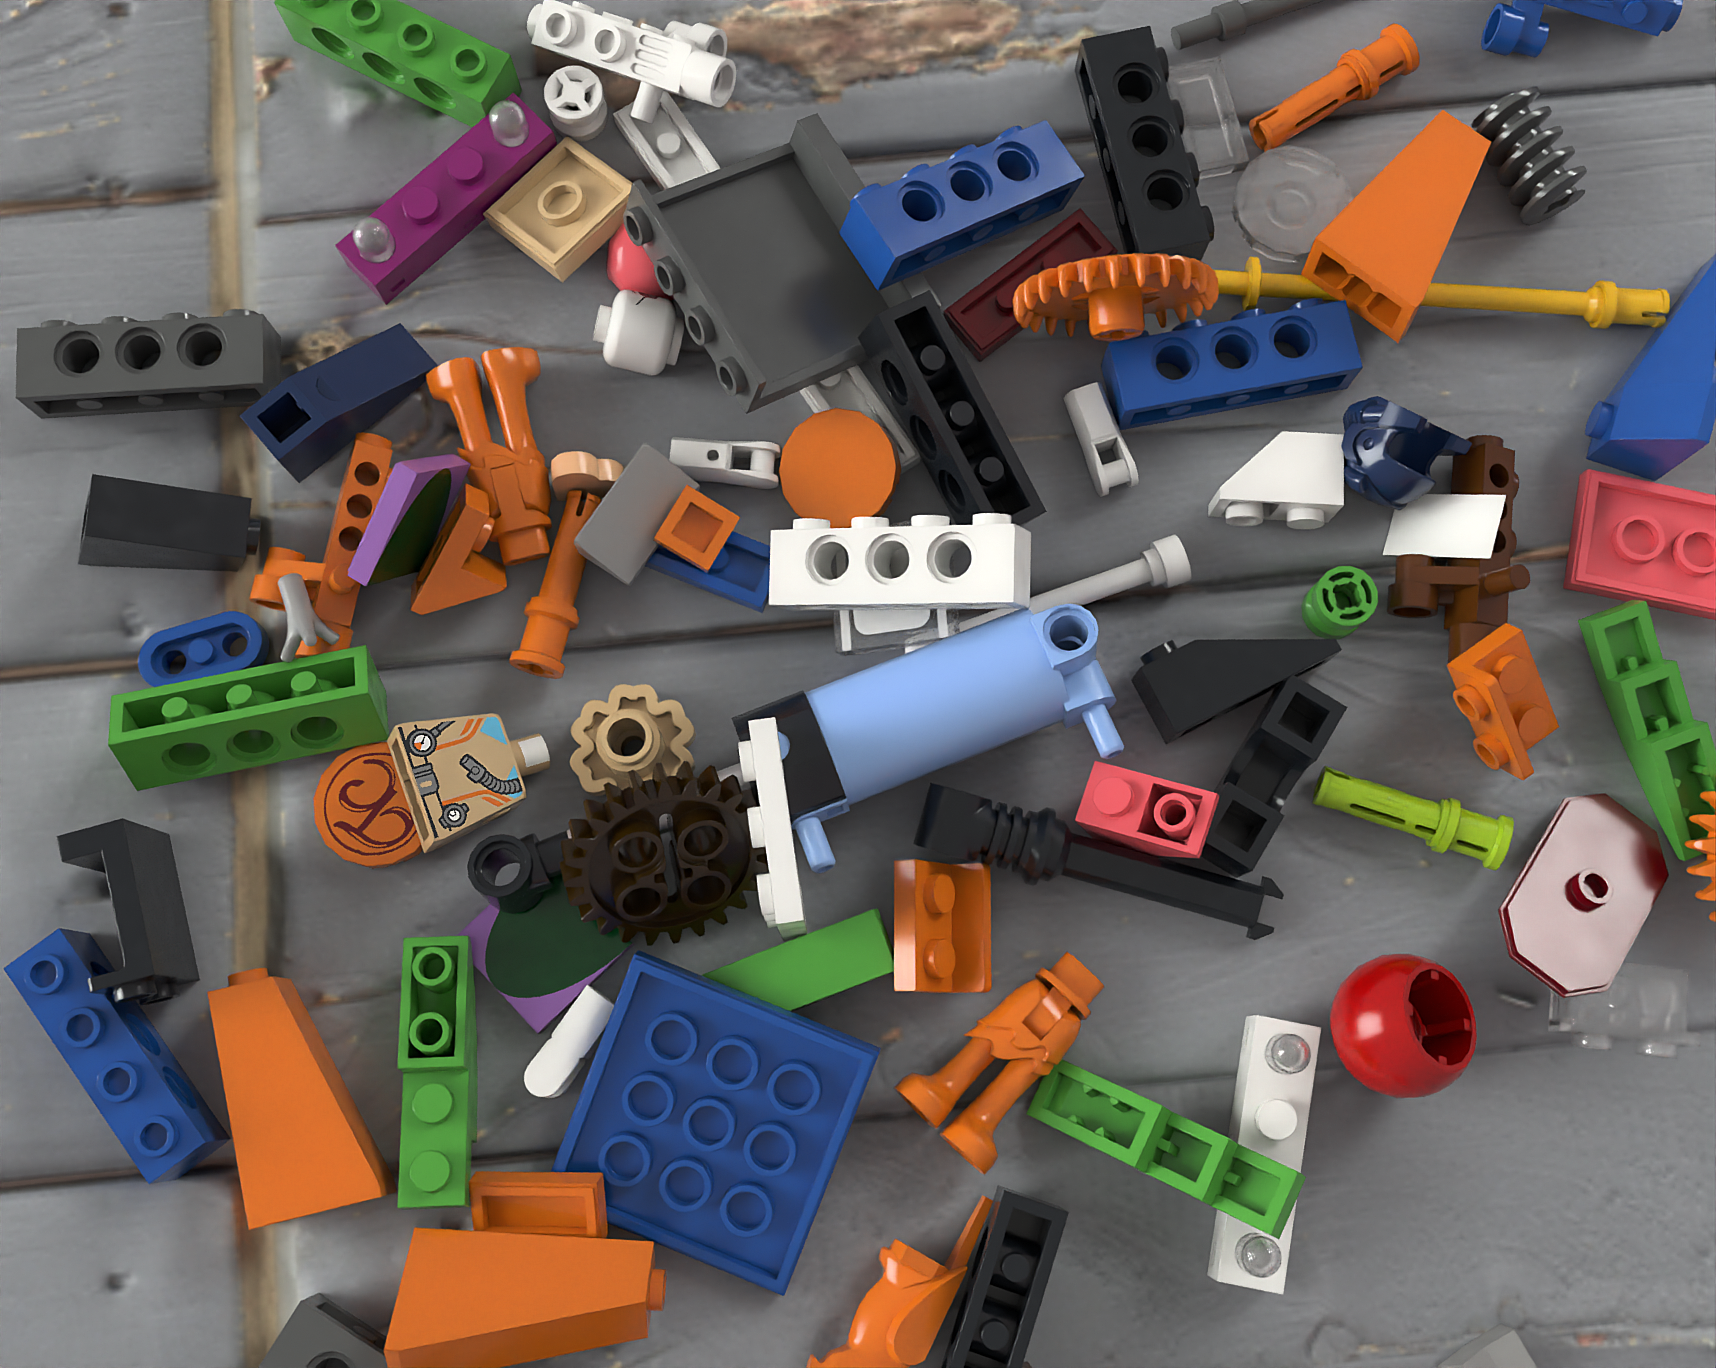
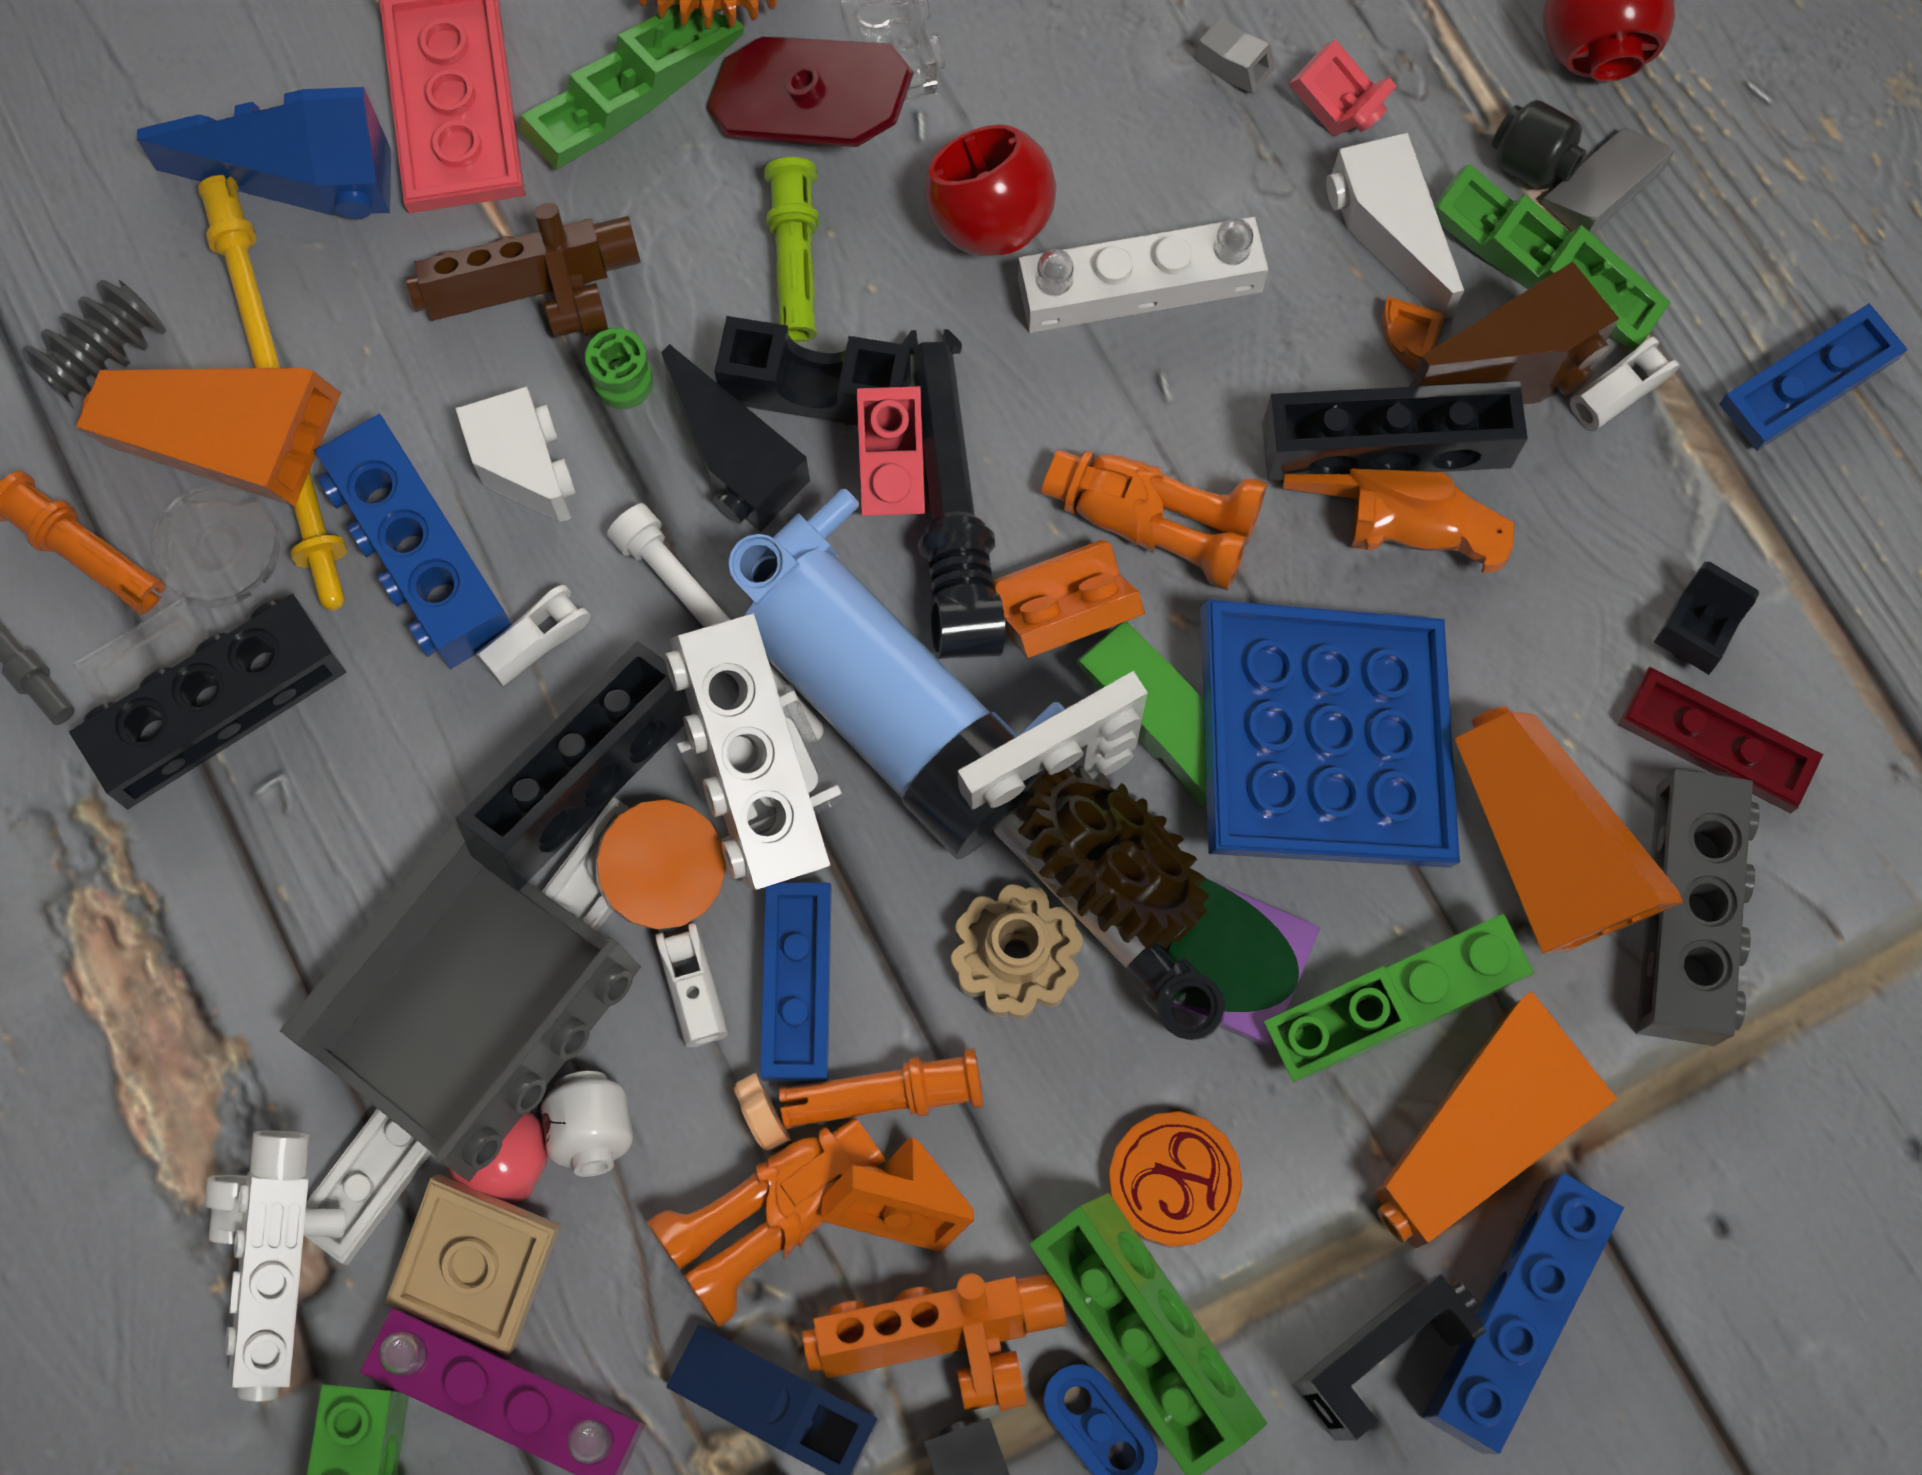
camera: 110 degrees left, 5 degrees down
light grey bar [278,573,340,663] -> none
tile [347,453,471,587] -> none
tan torso [387,713,550,854] -> none
orange tile [468,1171,608,1239] -> none
white bar [524,985,615,1098] -> none
white wheel [544,66,608,142] -> none
light grey slope [574,443,700,587] -> none
orange plate [653,485,740,573] -> none
blue brick [839,120,1085,291] -> none
dark red tile [943,208,1118,362] -> none
orange gear [1012,253,1219,341] -> none
bright green slope [1026,1060,1306,1239] -> none
dark blue helmet [1341,396,1472,510] -> none
white sticker [1382,494,1506,559] -> none
orange bracket [1447,623,1559,780] -> none

